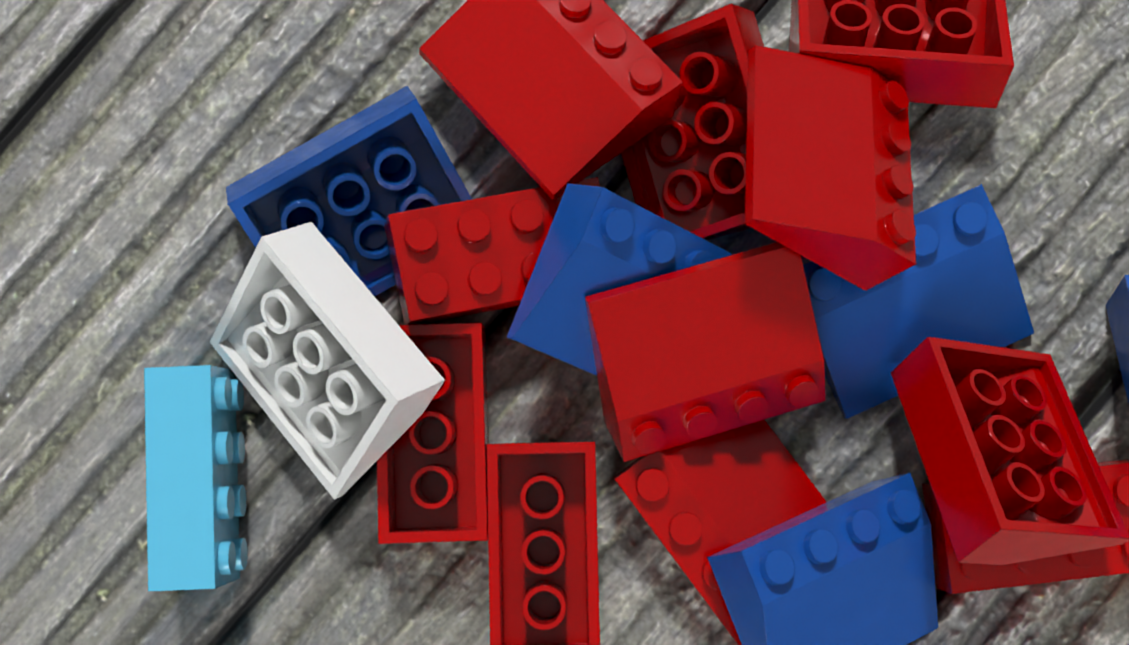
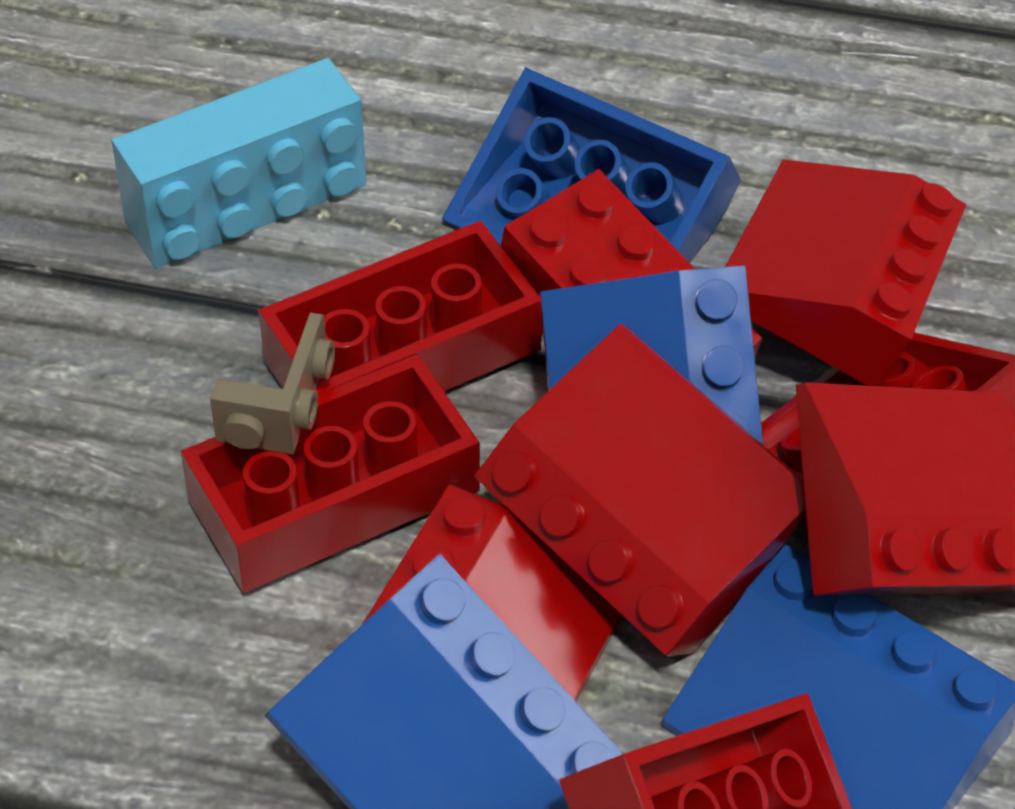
camera: 60 degrees right, 35 degrees down
white slope [210,222,445,500] -> none
none -> dark tan bracket [210,313,335,454]

